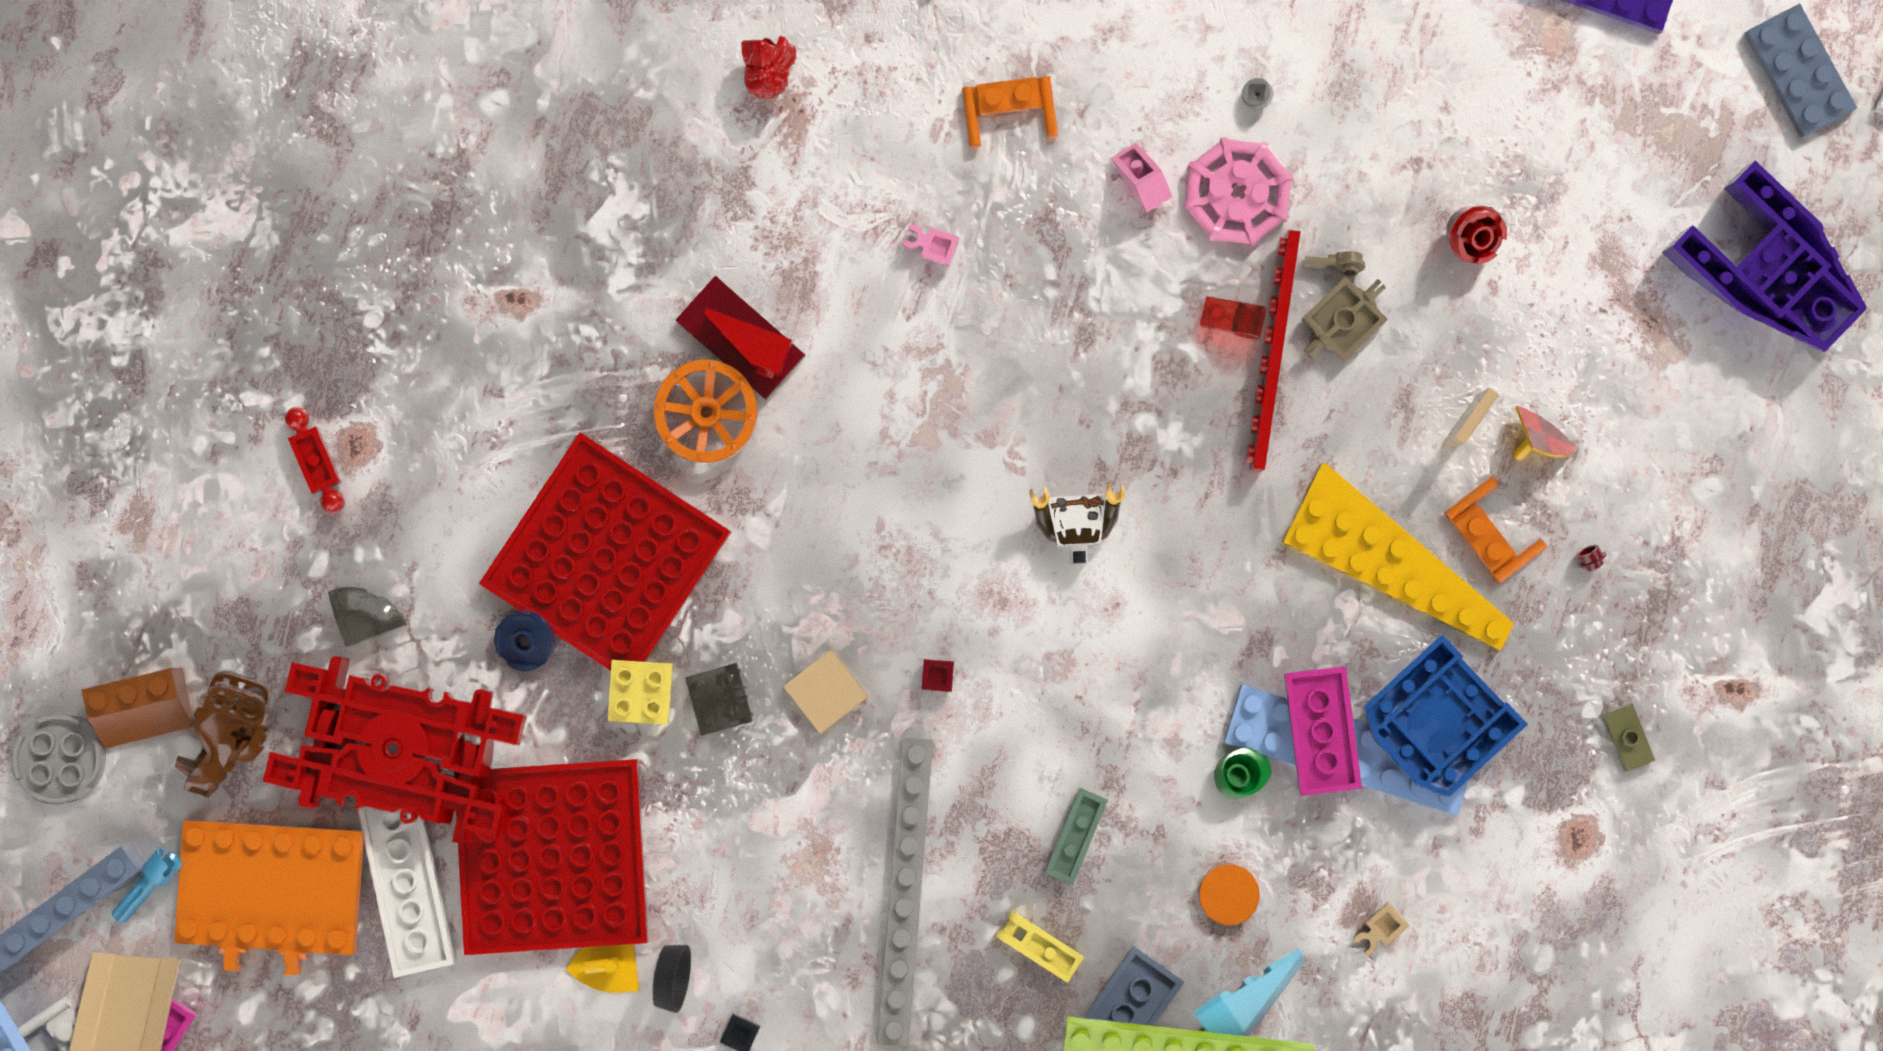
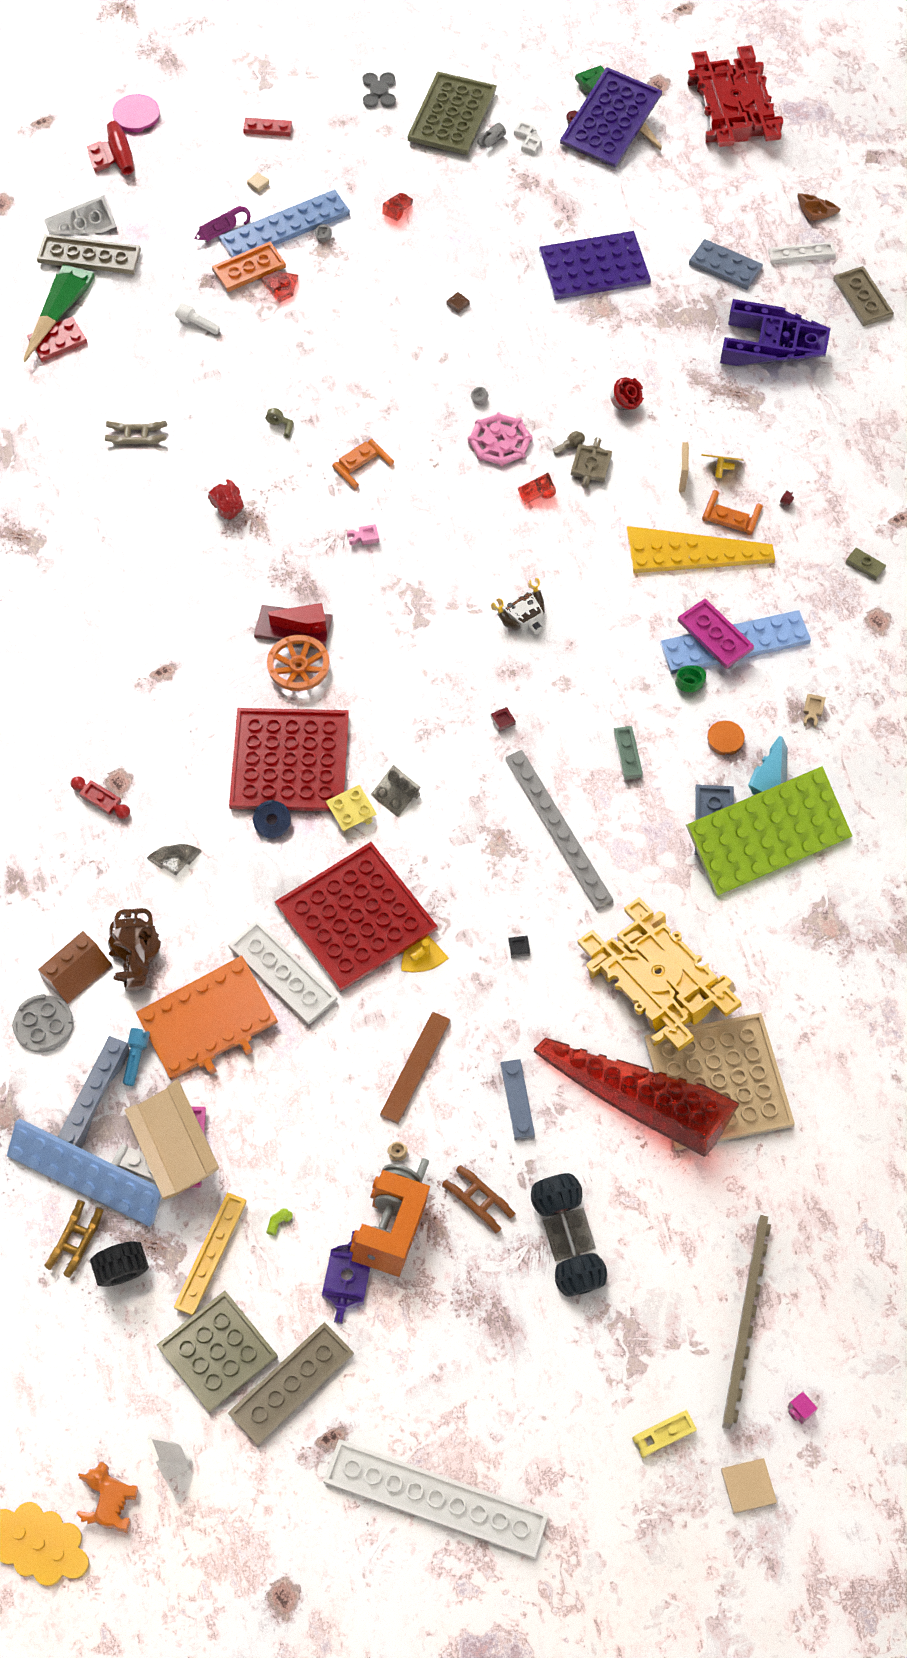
camera: 30 degrees left, 25 degrees down
red piece [263,656,527,843] -> none
black tyre [652,945,691,1013] -> none
tan tile [783,649,869,734] -> none
light yellow plate [995,910,1084,983] -> none
bright pink slope [1111,143,1172,212] -> none
red plate [1246,229,1301,472] -> none
blue wedge [1363,634,1528,798] -> none

